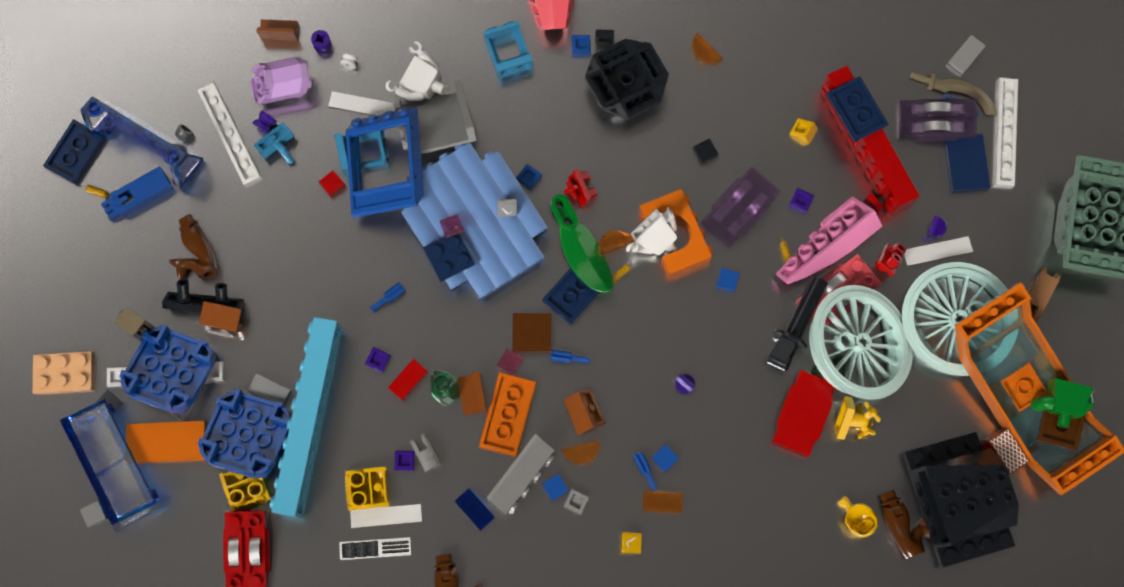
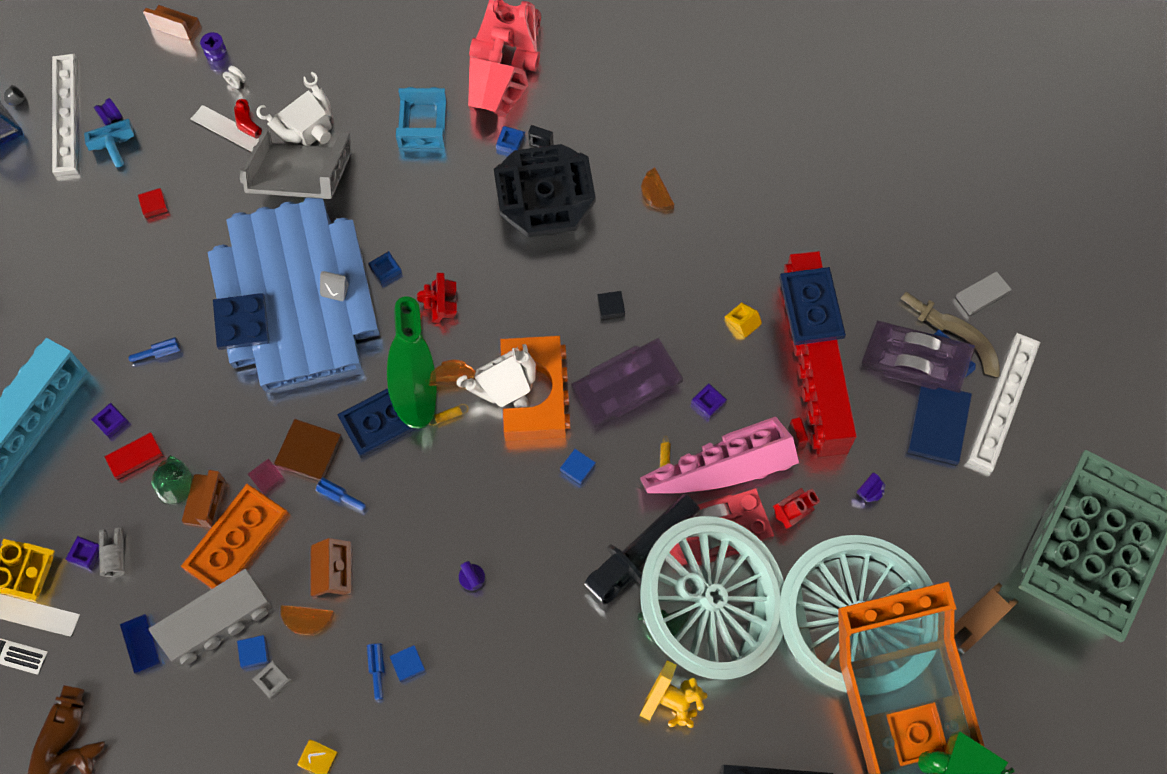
camera: 20 degrees right, 10 degrees down
lavender brick [250,57,312,104] -> none
dark azure window [334,130,390,175] -> none
blue window [346,107,424,218] -> none
clear pink tile [439,215,464,238] -> none
clear orange tile [642,491,683,514] -> none
red piece [772,370,835,457] -> none
white sticker [904,236,973,266] -> none
none -> red arm [234,99,262,139]

